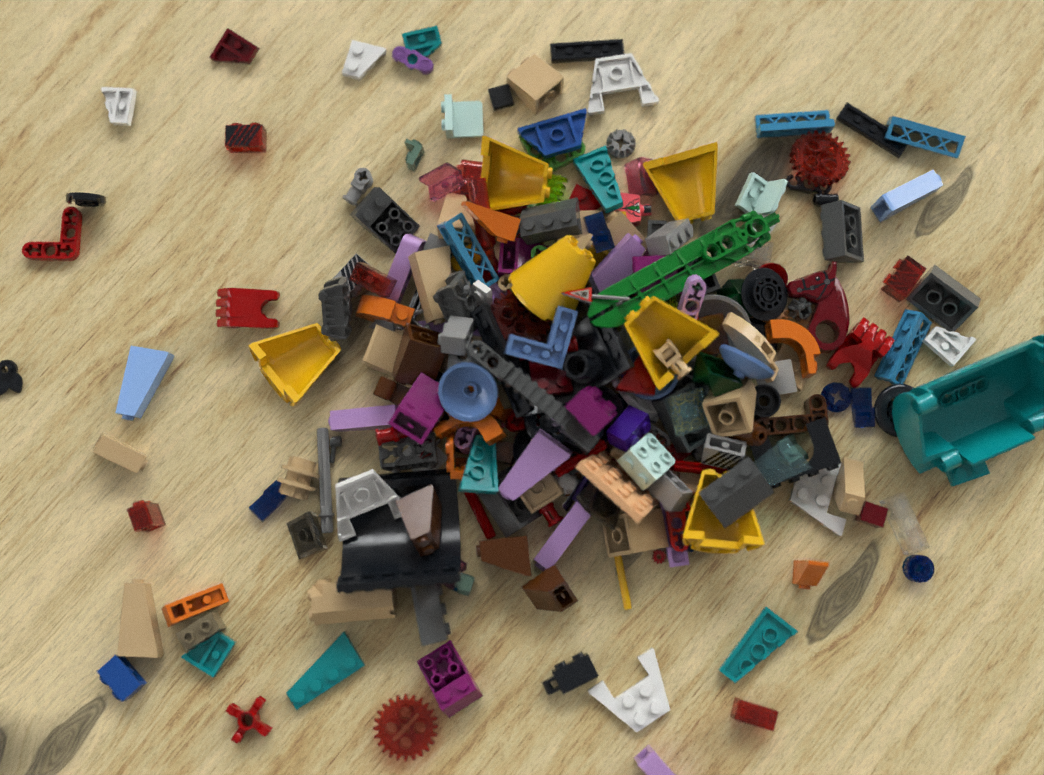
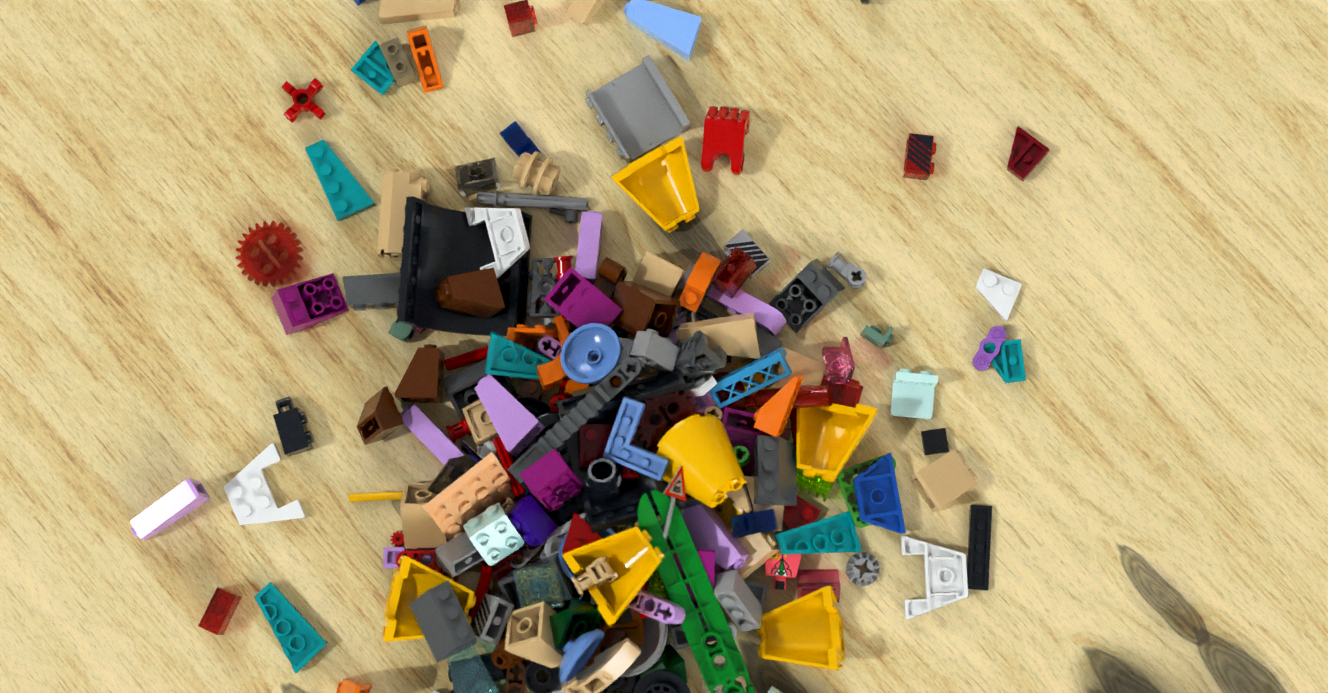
camera: 100 degrees right, 0 degrees up
white wing [101,87,137,126] -> none
dark grey piece [318,276,352,339] -> none
none -> light grey panel [585,55,690,164]

